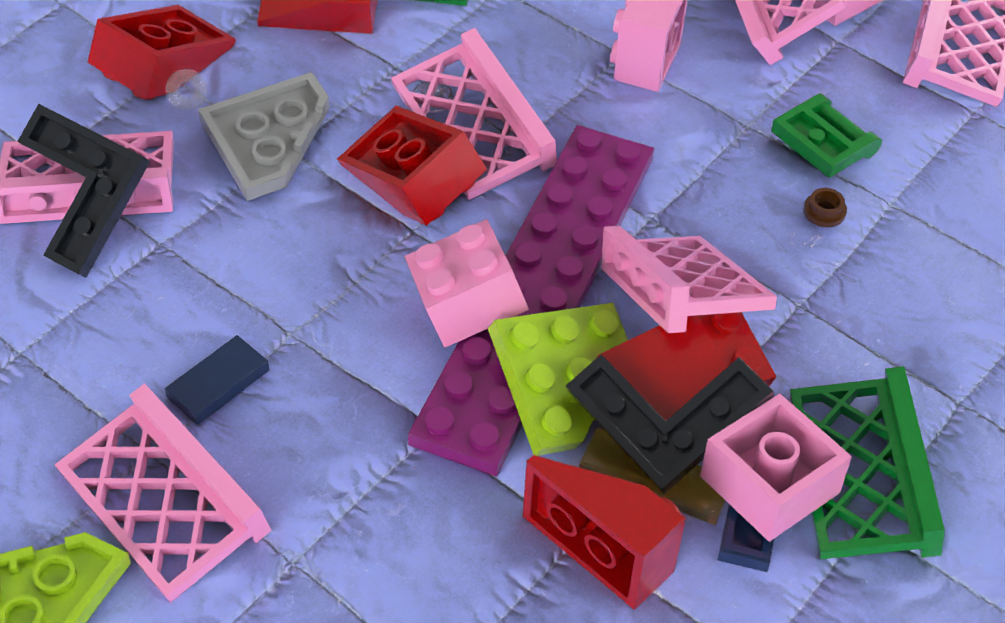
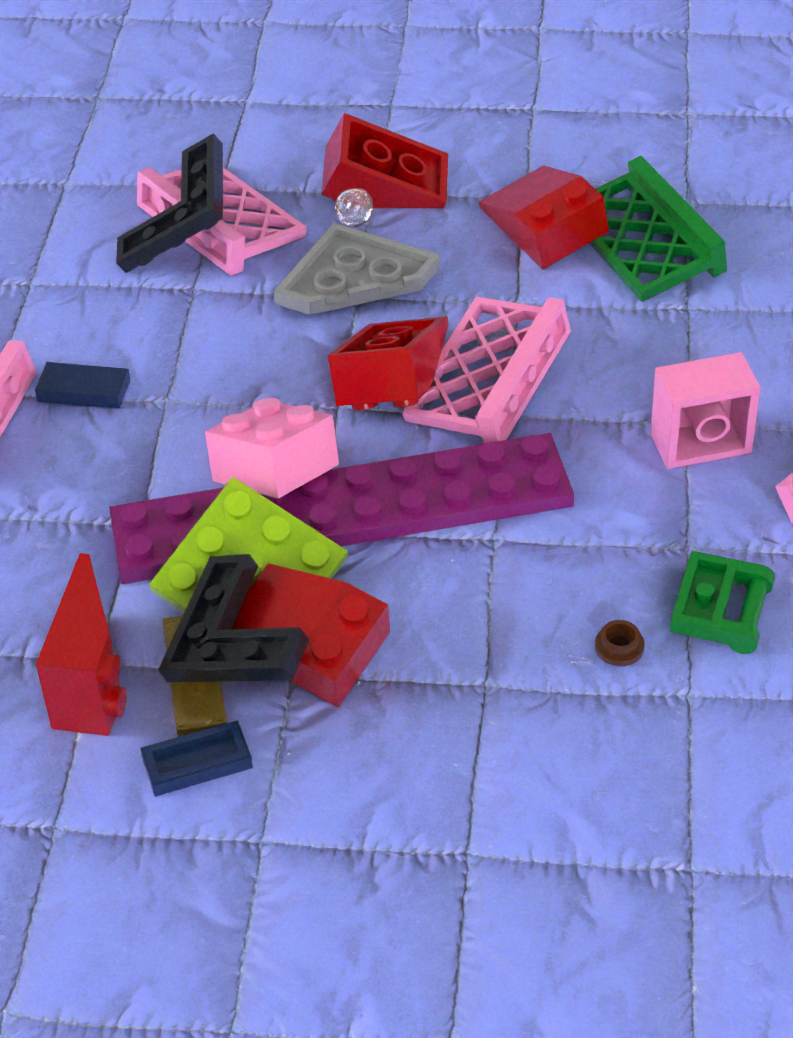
camera: 60 degrees right, 5 degrees down
bright pink fence [601,226,777,333] -> none
bright pink brick [700,393,852,542] -> none
green fence [790,366,945,559] -> none

